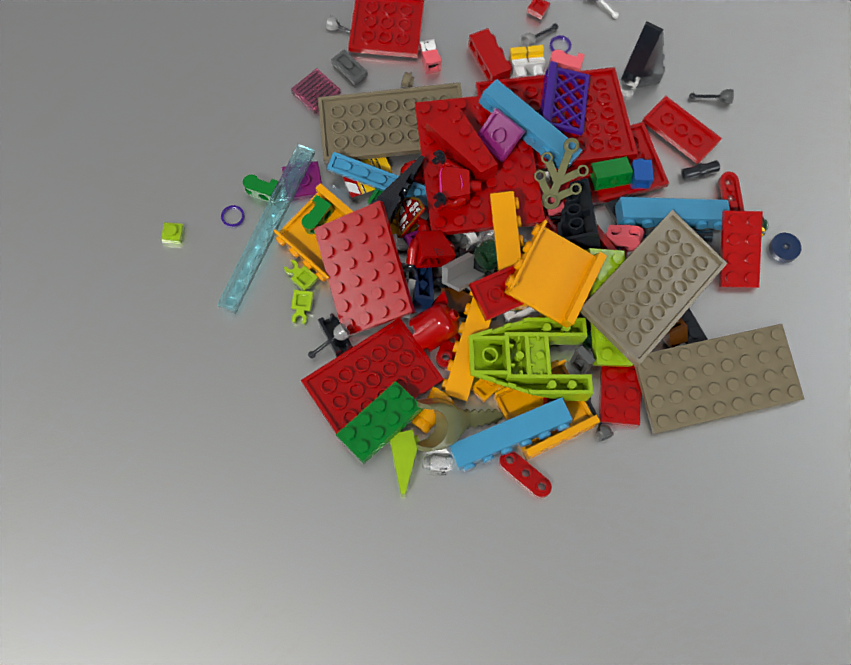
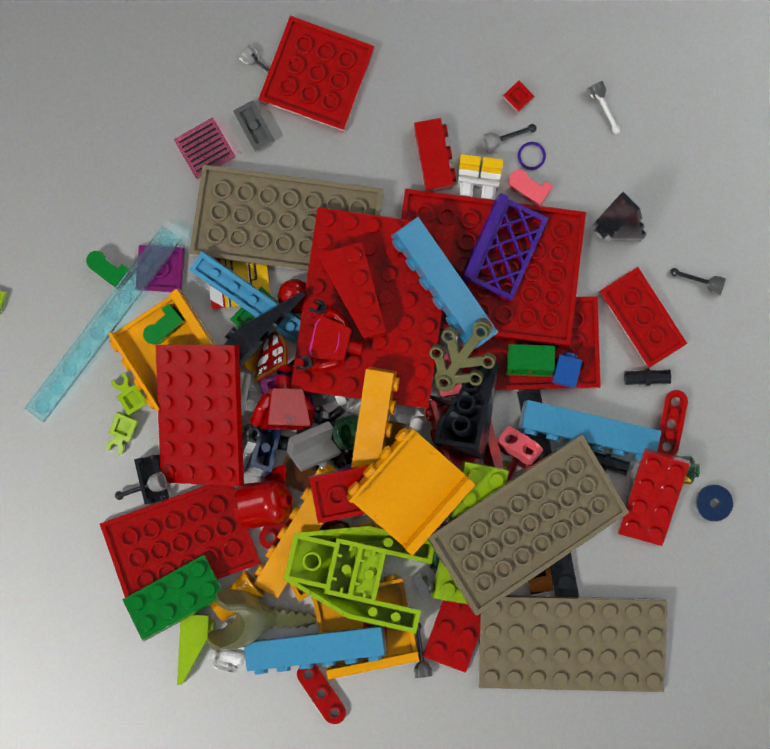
camera: 20 degrees right, 15 degrees up
dark purple piece [221,205,245,227] -> none
dark tan plate [401,72,415,88] -> none
coral leg [419,39,442,74] -> none
magenta tile [478,108,525,162] -> none

